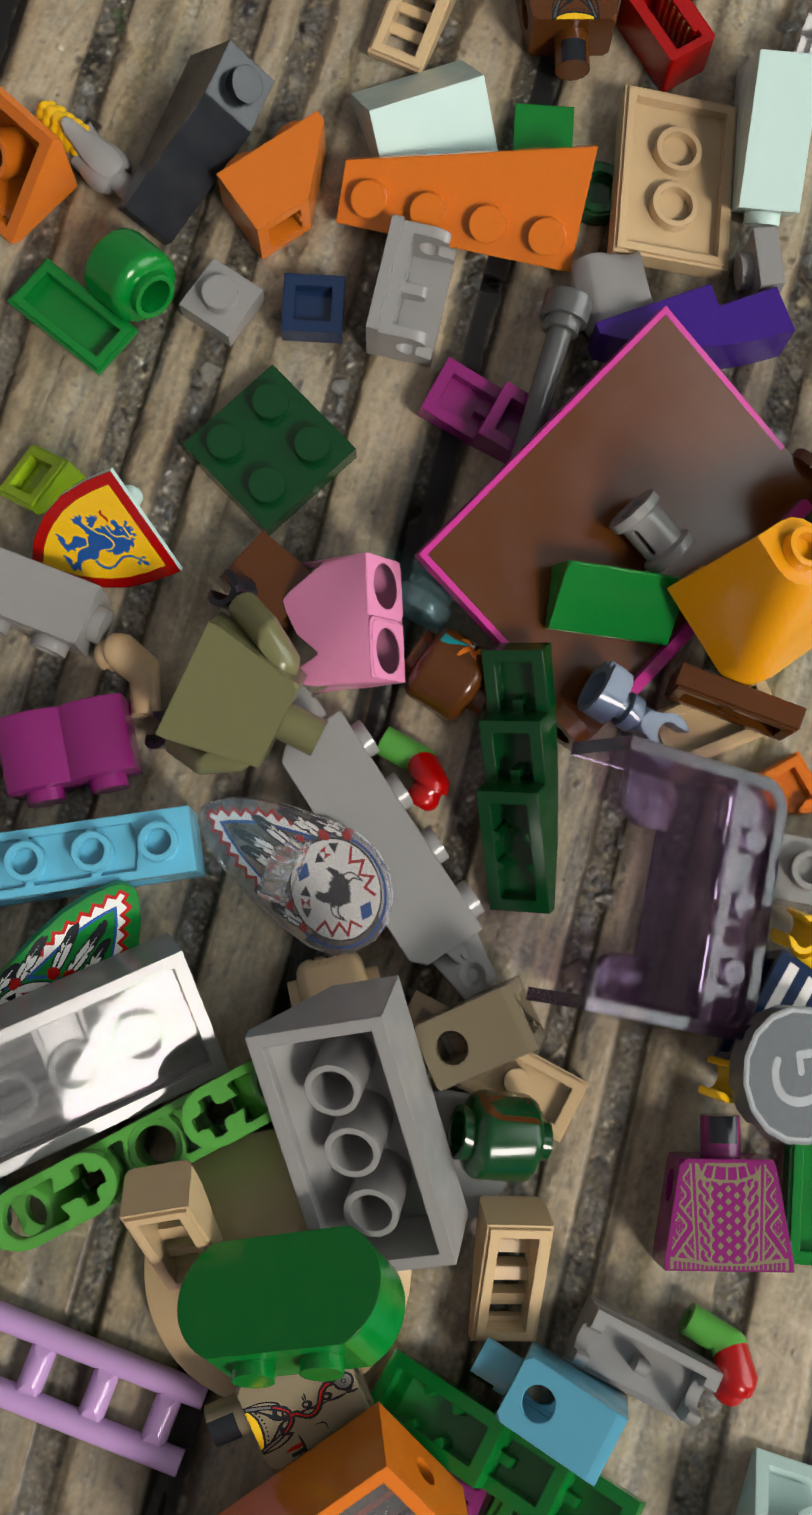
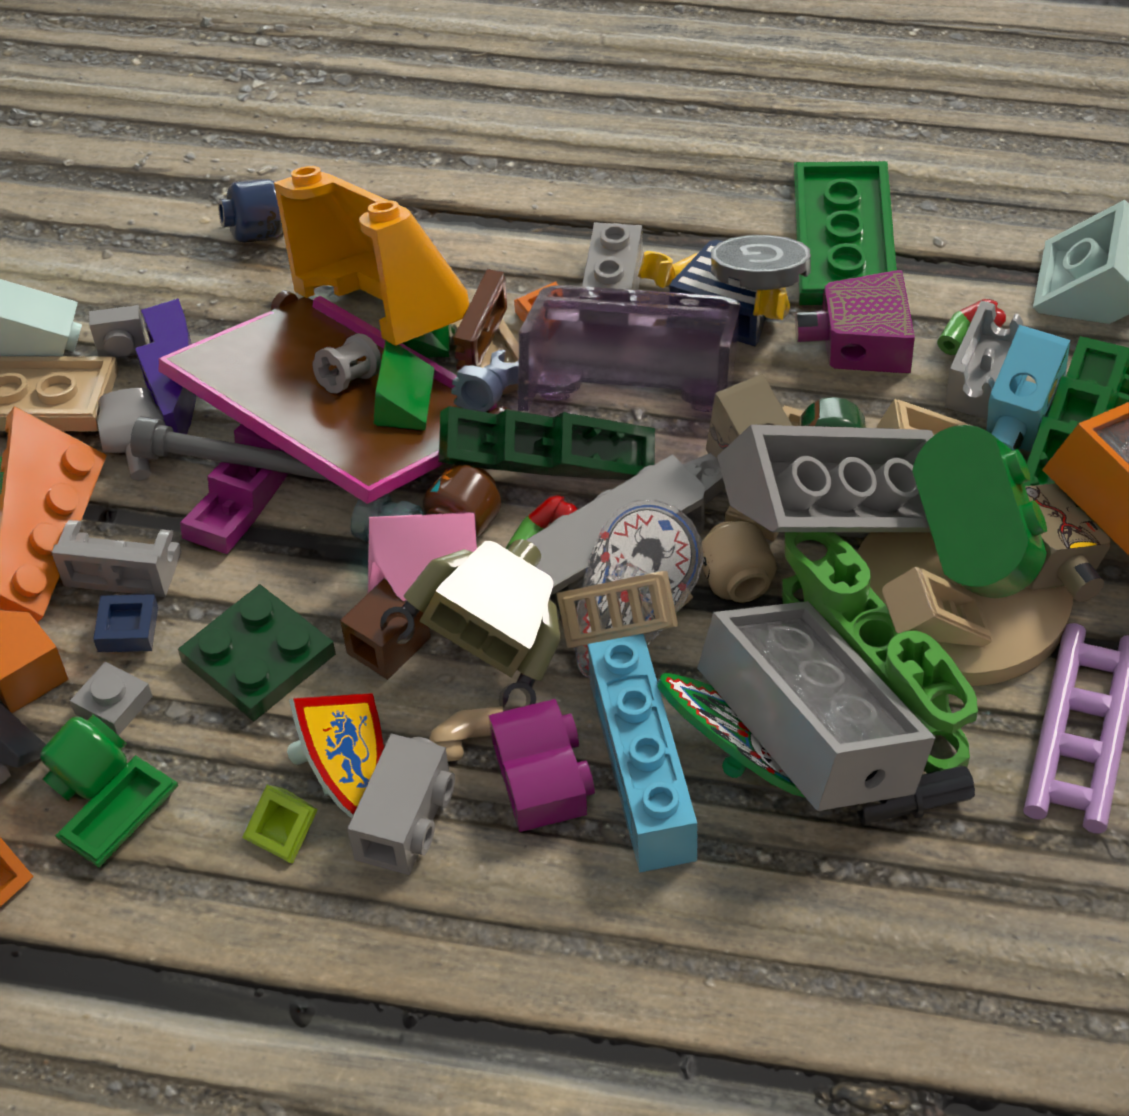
camera: 85 degrees left, 30 degrees down
none -> tan slope [557,571,678,648]

